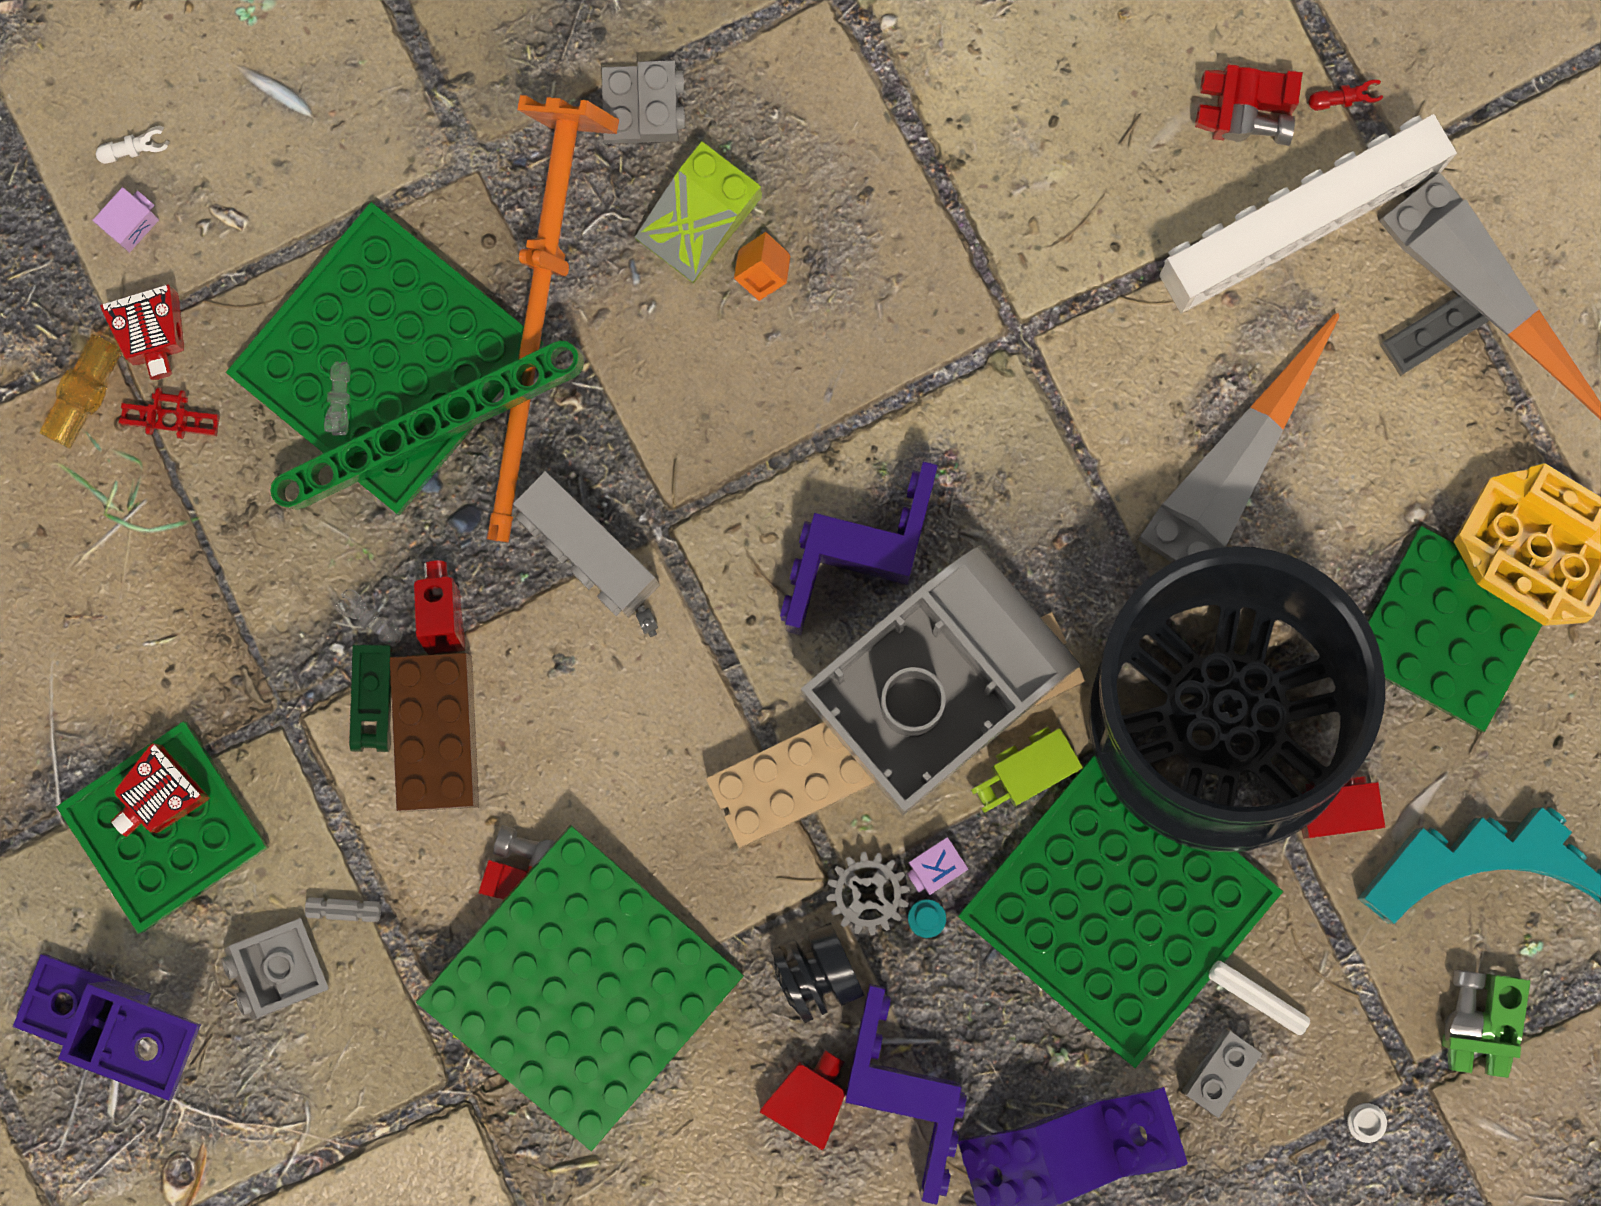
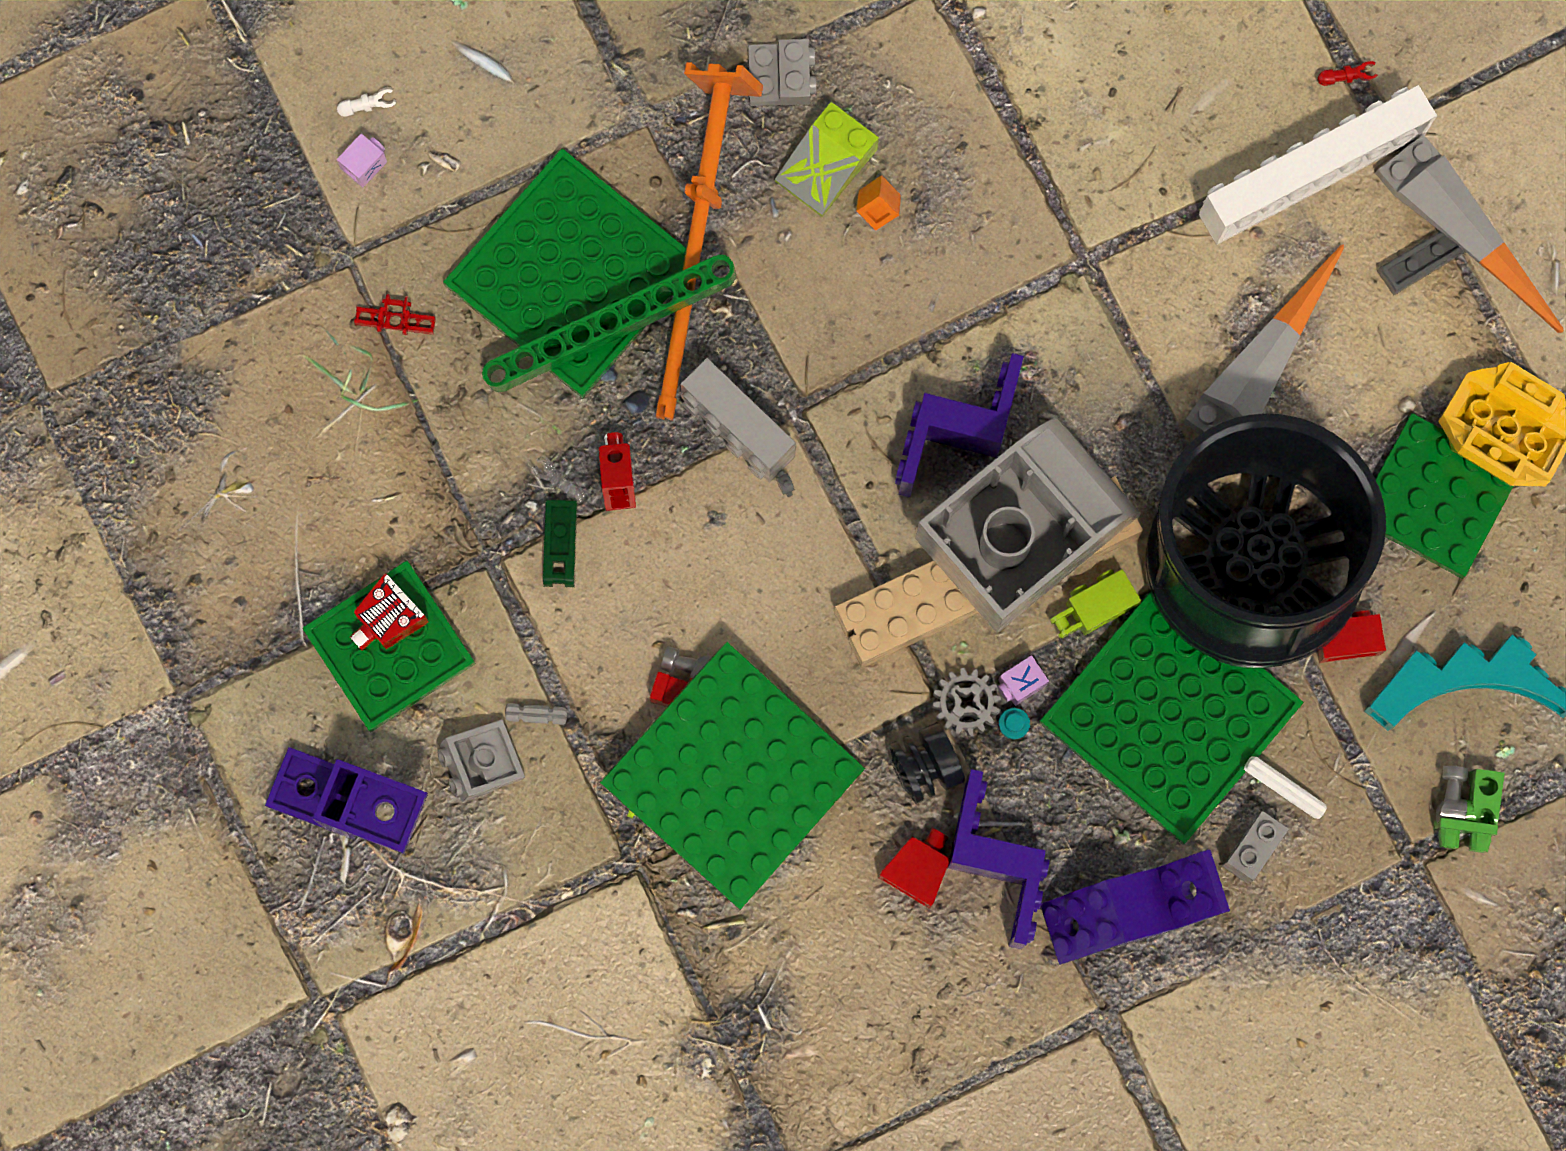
camera: 10 degrees left, 5 degrees down
clear yellow piece [39,334,122,449] -> none
torso [100,284,184,380] -> none
clear piece [324,361,351,435] -> none
reddish brown brick [390,653,479,812] -> none
red hips [1195,64,1303,146] -> none
white plate [1347,1103,1387,1143] -> none

